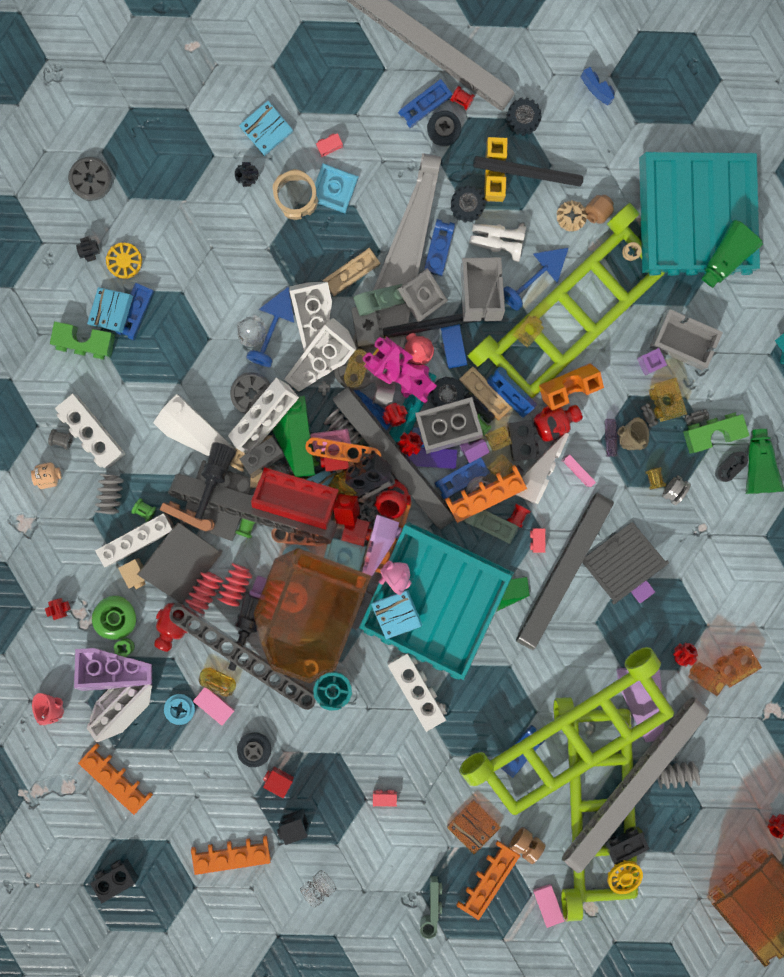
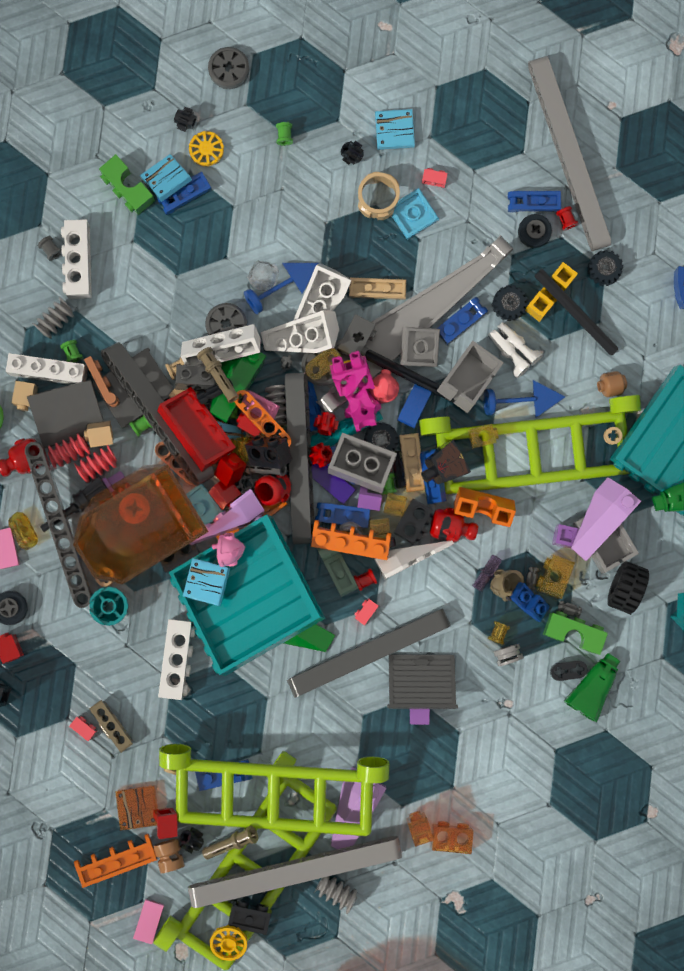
camera: 35 degrees right, 5 degrees down
light nougat head [31,462,62,489] -> none
white wedge [153,394,235,456] -> none
black piece [195,442,236,521] -> none
sand green plate [353,284,406,316] -> none
sand green plate [419,876,442,939] -> none
tan gear [556,200,587,232] -> none
bright pink tile [562,454,596,487] -> none
red gear [673,642,698,667] -> none
none -> tan brick [84,421,114,448]
none -> dark tan piece [89,700,134,753]
none -> red panel [153,808,178,839]
none -> black gear [180,827,204,854]
none -> black axle [196,378,233,404]
none -> dark tan pin [197,347,239,403]
none -> dark tan pin [202,826,258,860]
none -> bright green bush [276,122,293,146]
none -> torso [421,440,471,484]
none -> blue slope [510,582,550,622]
none -> lavender wedge [571,478,641,561]
none -> black tyre [607,561,649,615]

